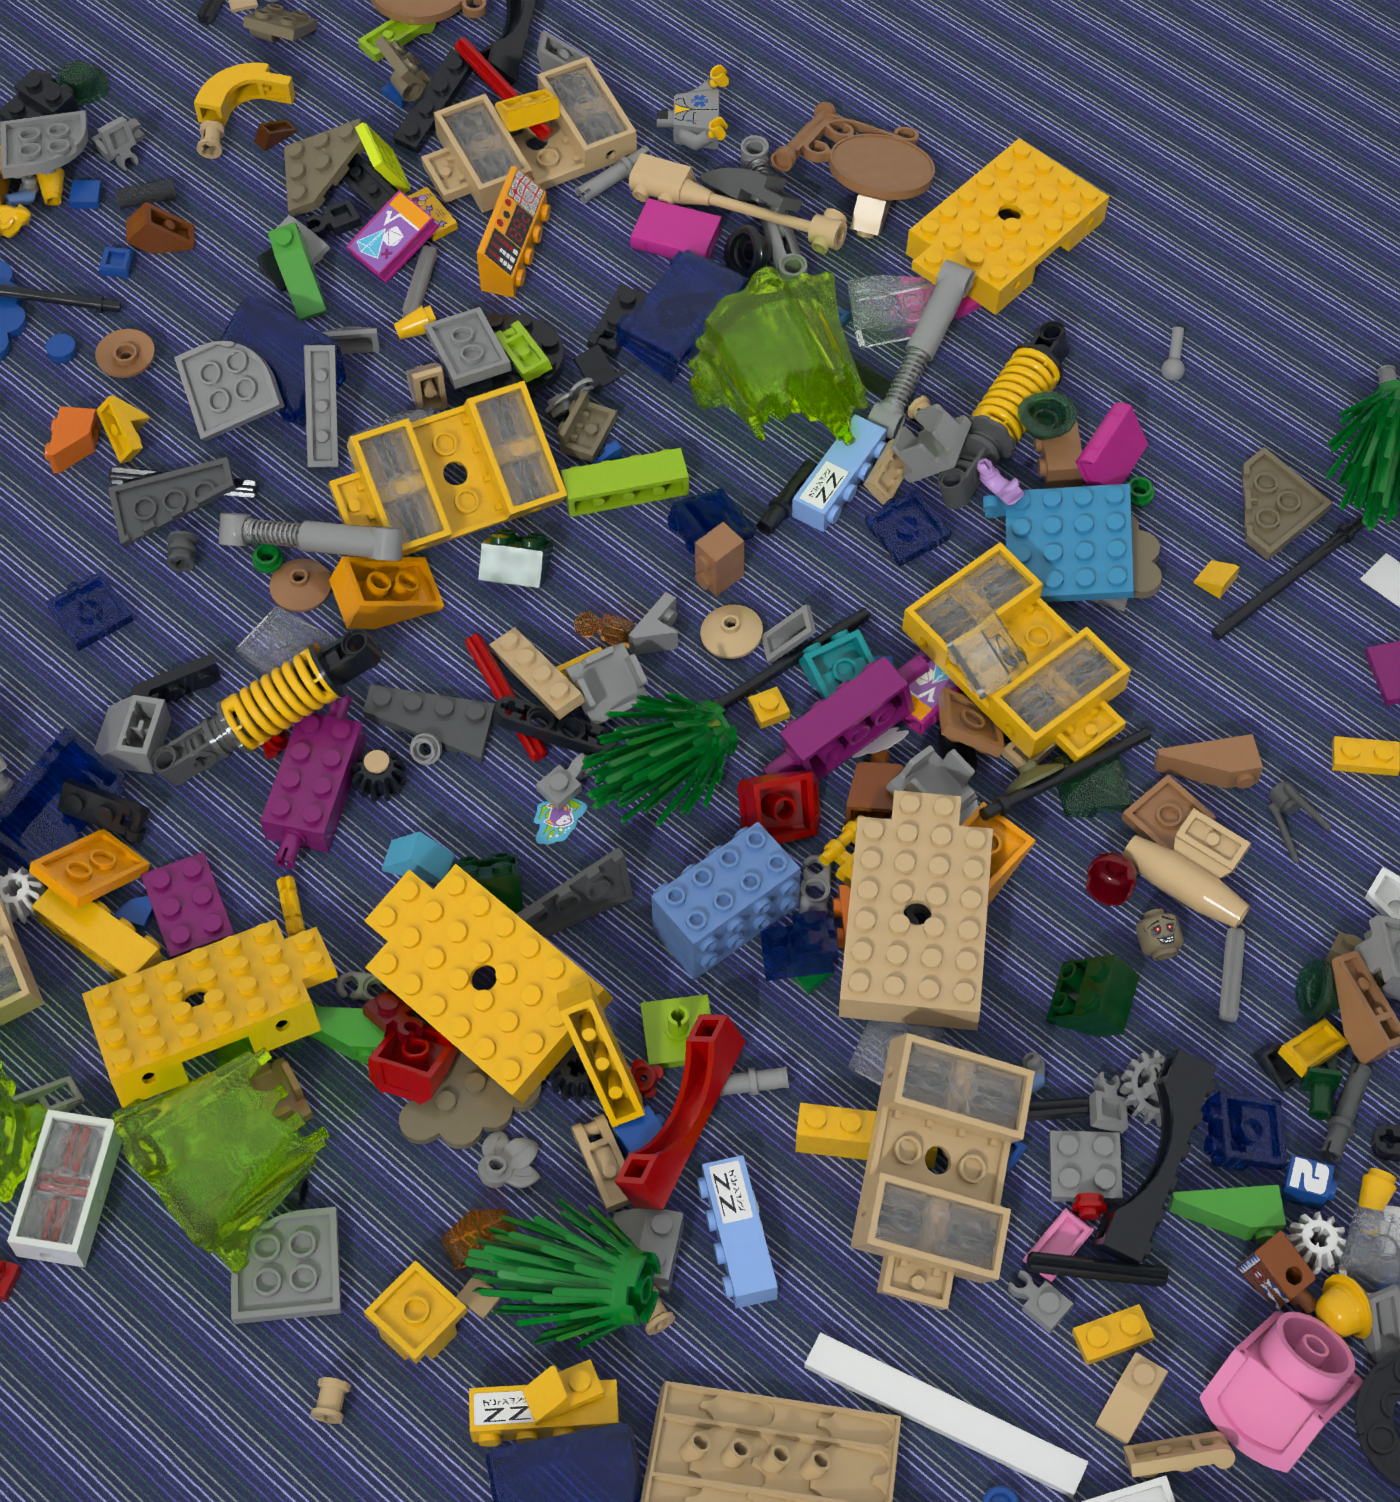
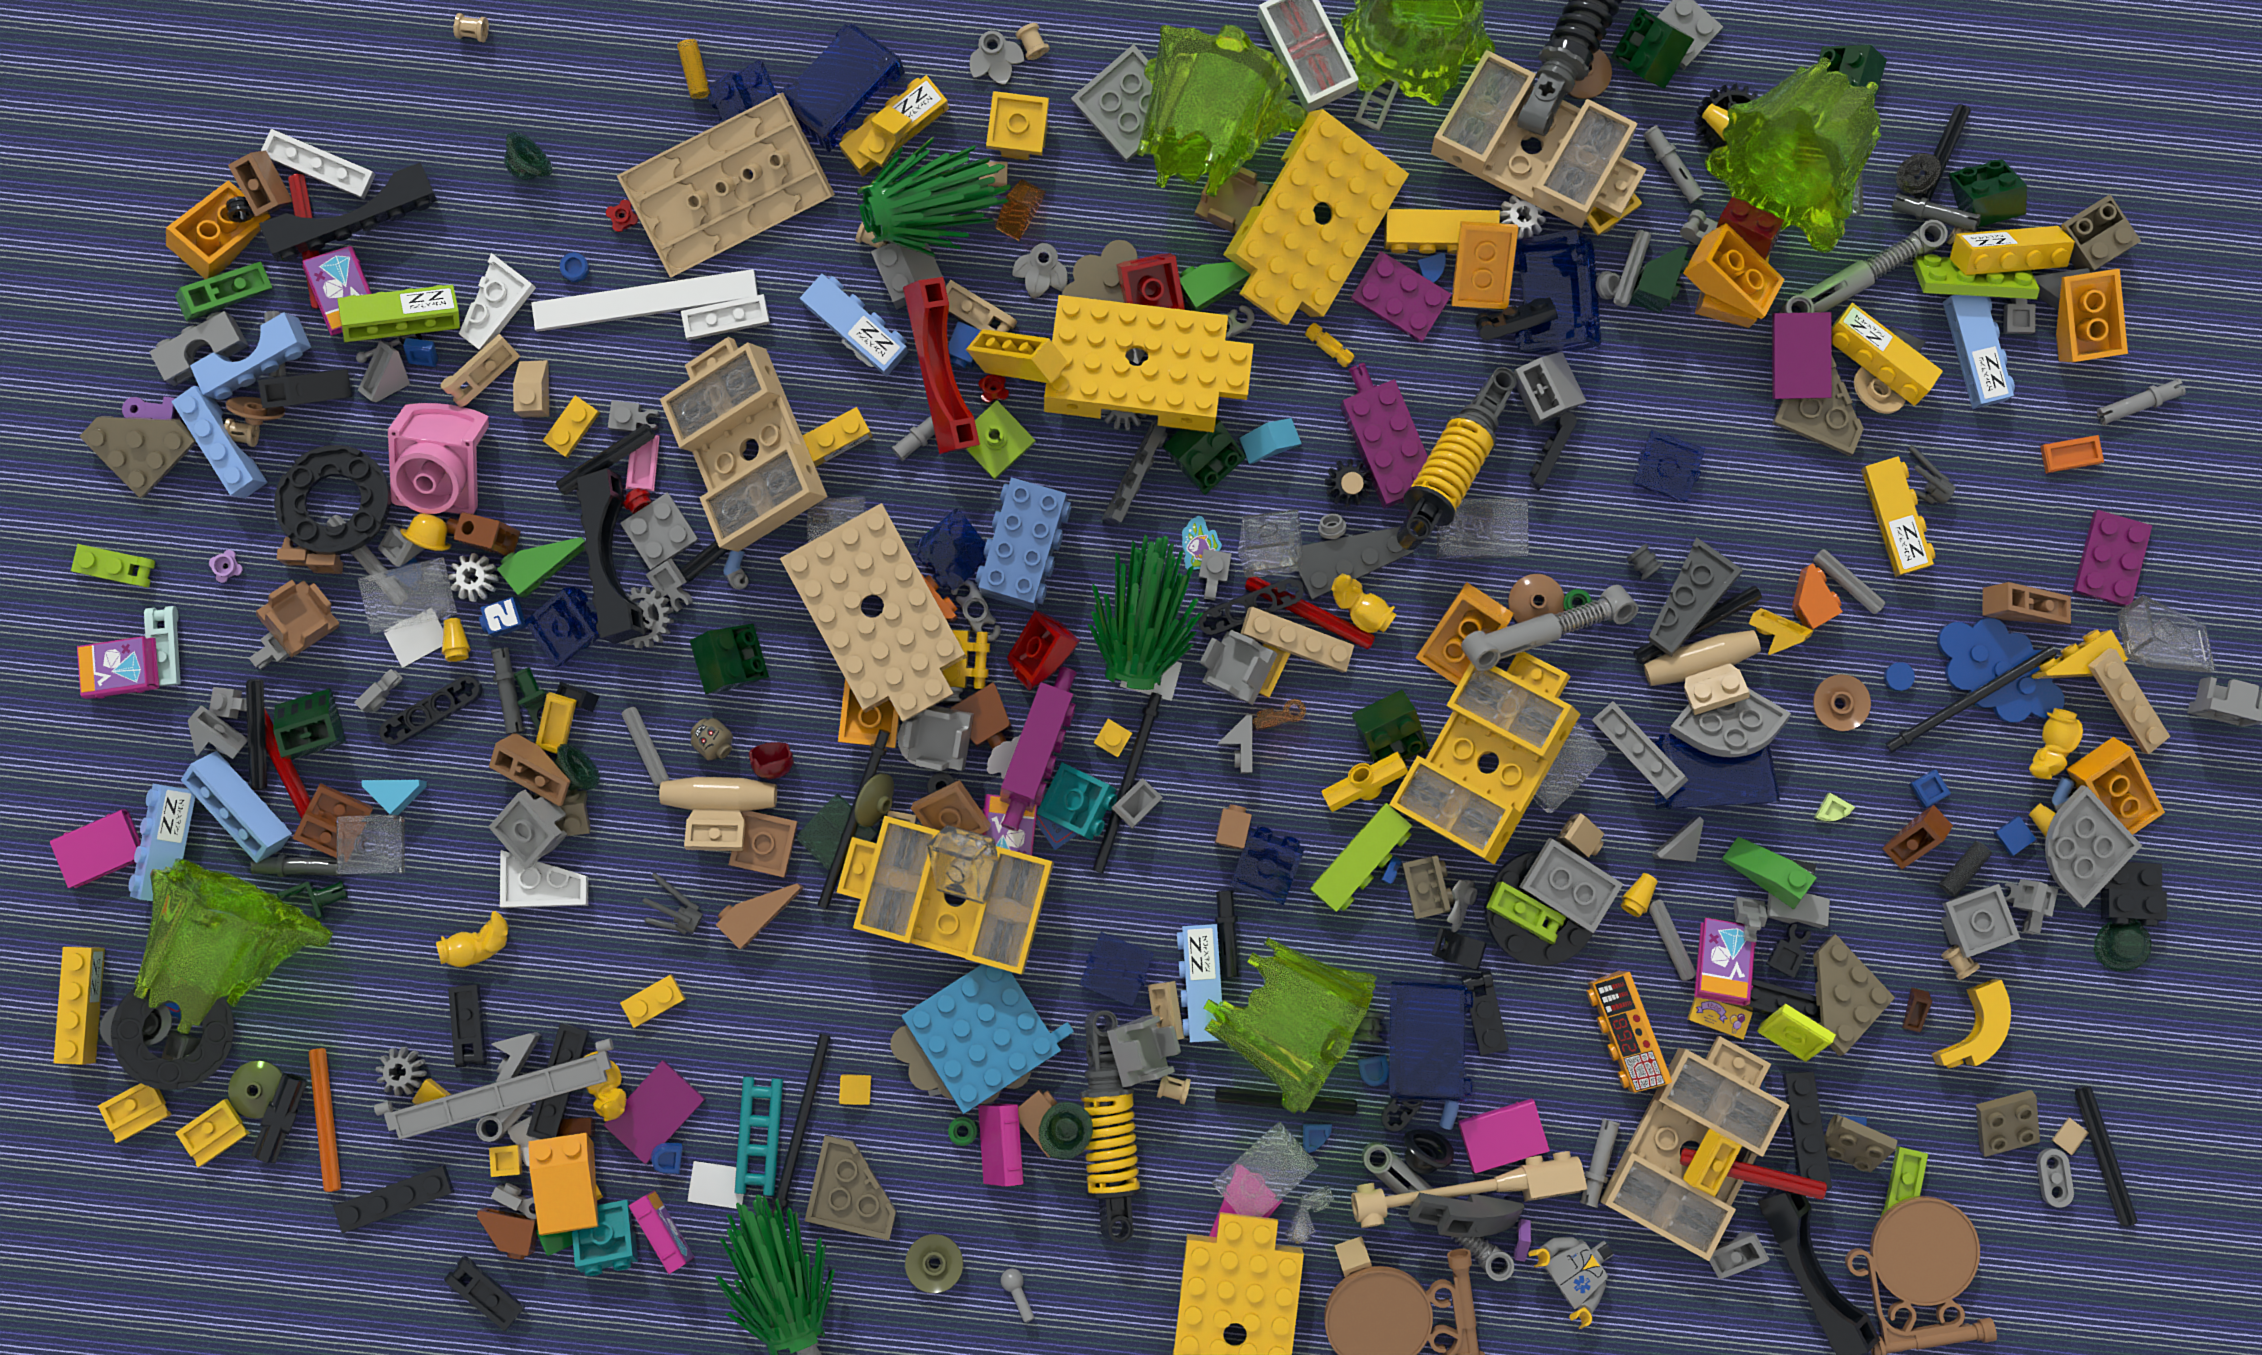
camera: 145 degrees right, 25 degrees up
dark red plate [363,989,424,1045] -> none
tan dish [700,605,763,659] -> none
light grey piece [867,259,975,440] -> none
lavender piece [977,459,1025,505] -> none
none -> white plate [681,294,770,340]
none -> teal bar [734,1076,783,1196]
none -> olive dish [905,1234,963,1293]
none -> light grey plate [970,31,1024,85]
none -> clear slope [1238,509,1303,578]
none -> clear slope [1285,1186,1335,1244]
none -> yellow piece [1321,751,1408,812]
none -> yellow animal [1331,573,1397,633]
none -> medium lavender tile [1514,1219,1531,1262]
none -> tan plate [1643,630,1761,715]
none -> light grey plate [1733,896,1767,942]
none -> light grey axle [1813,549,1885,614]
none -> yellowish green tile [1814,793,1855,822]
none -> light grey panel [1941,884,2021,958]

